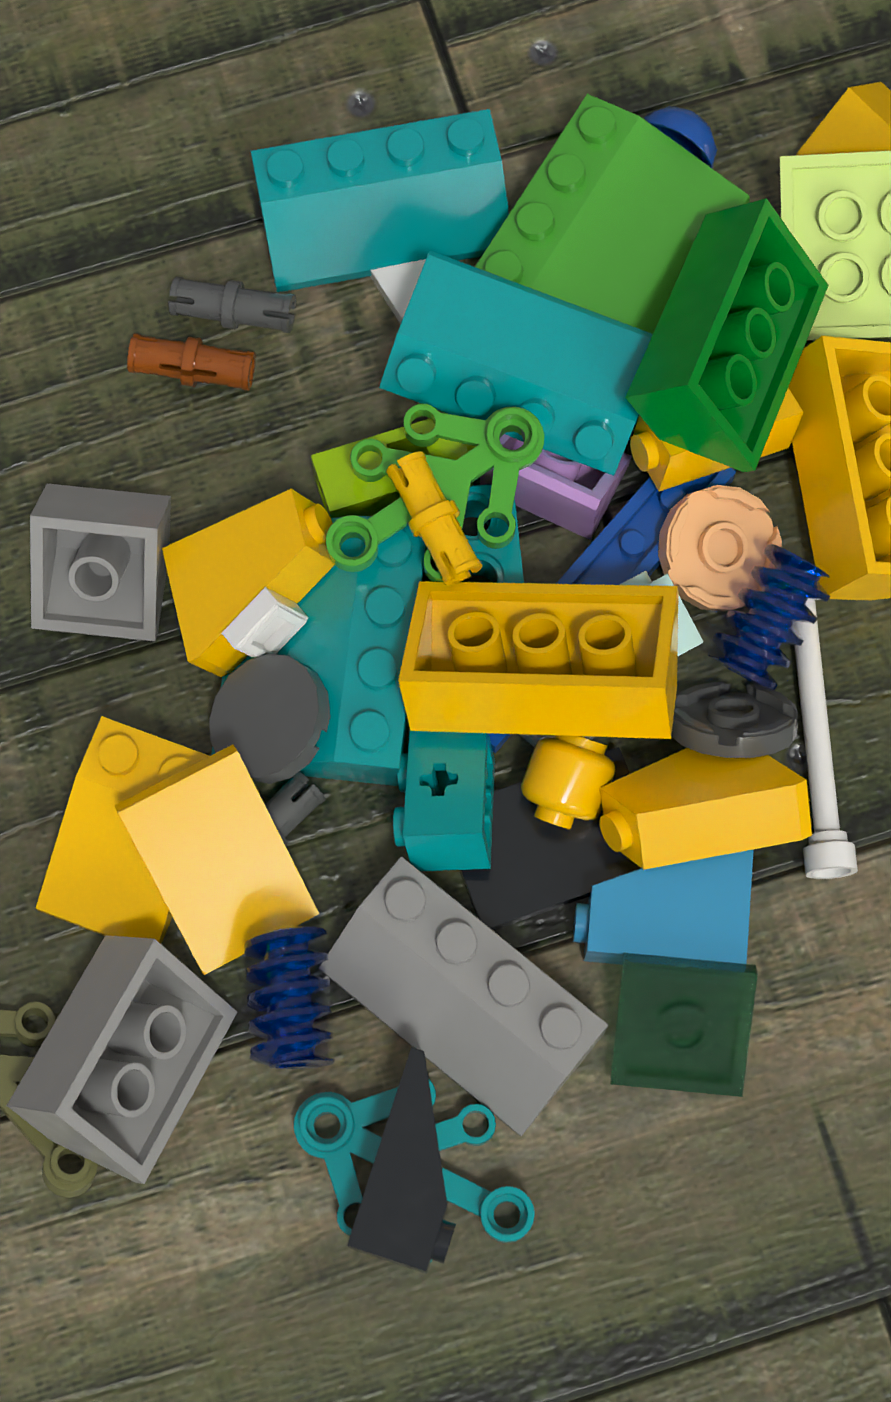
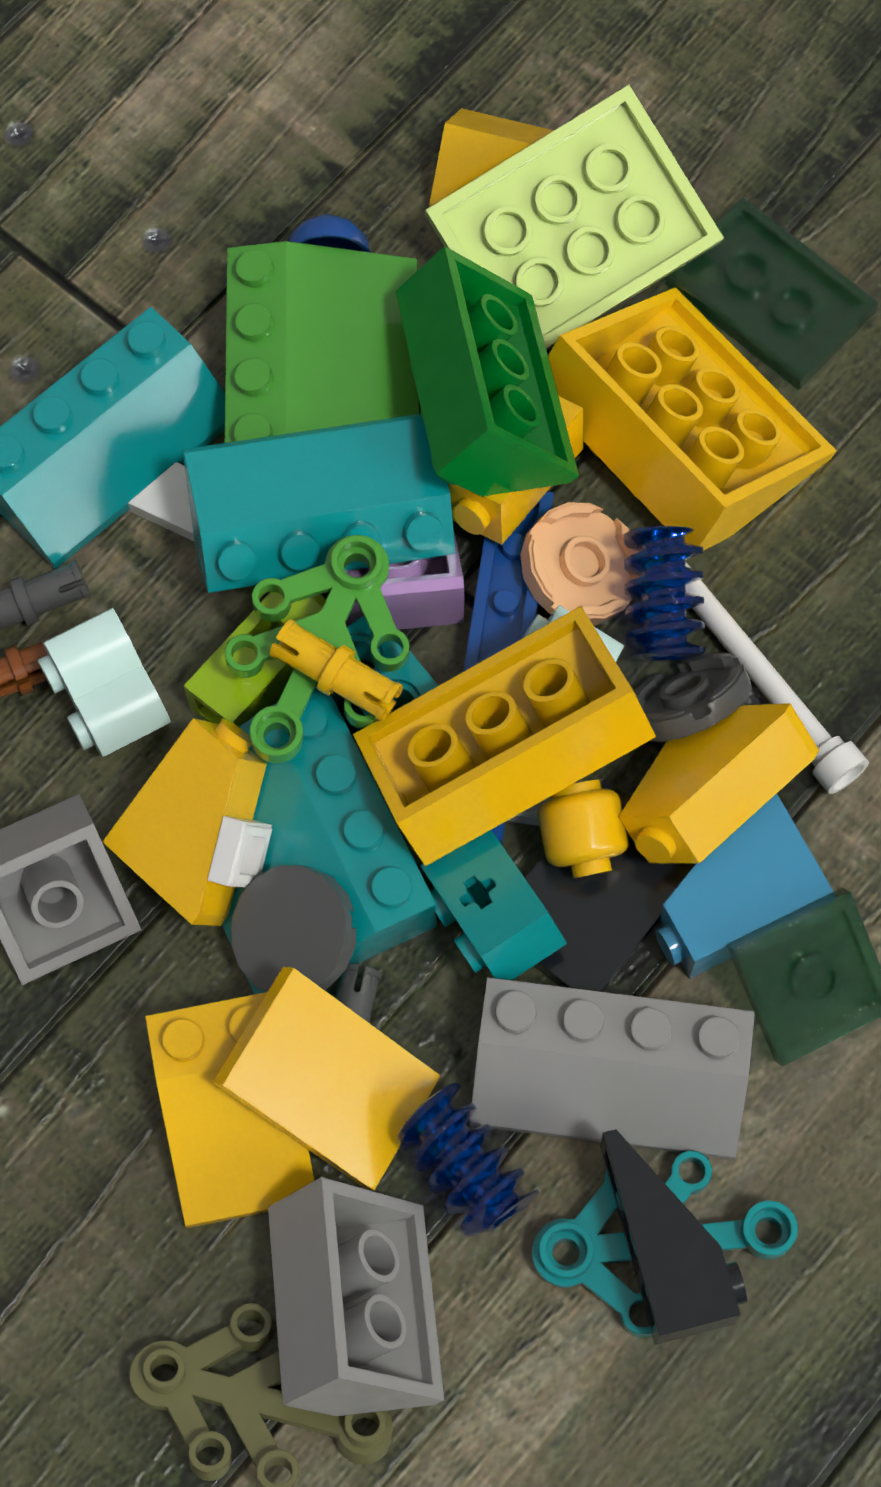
camera: 30 degrees left, 5 degrees down
none -> light aqua brick [37,608,171,757]

